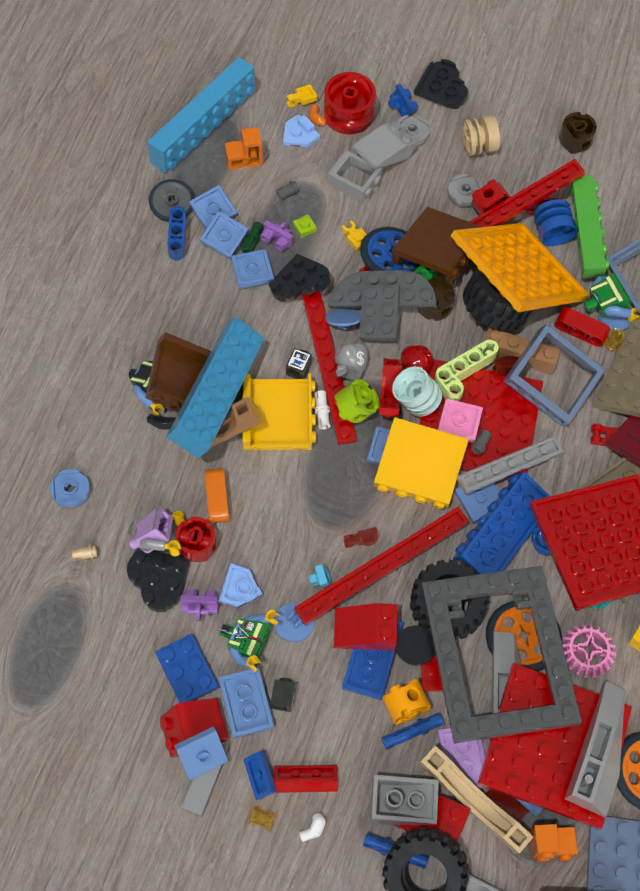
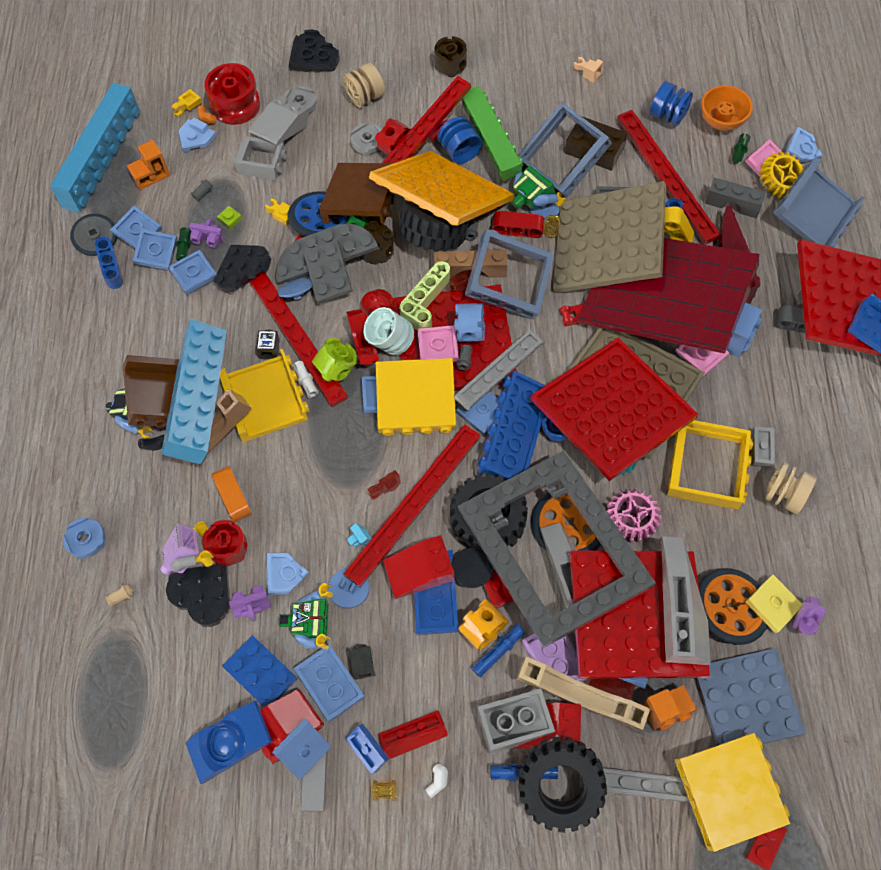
camera: 15 degrees left, 0 degrees up
light grey piece [334,343,368,382] -> none
blue hips [388,84,418,117] -> none
none -> blue slope [186,701,272,784]
none -> medium blue brick [455,304,485,342]
none -> dark grey pin [466,218,479,241]

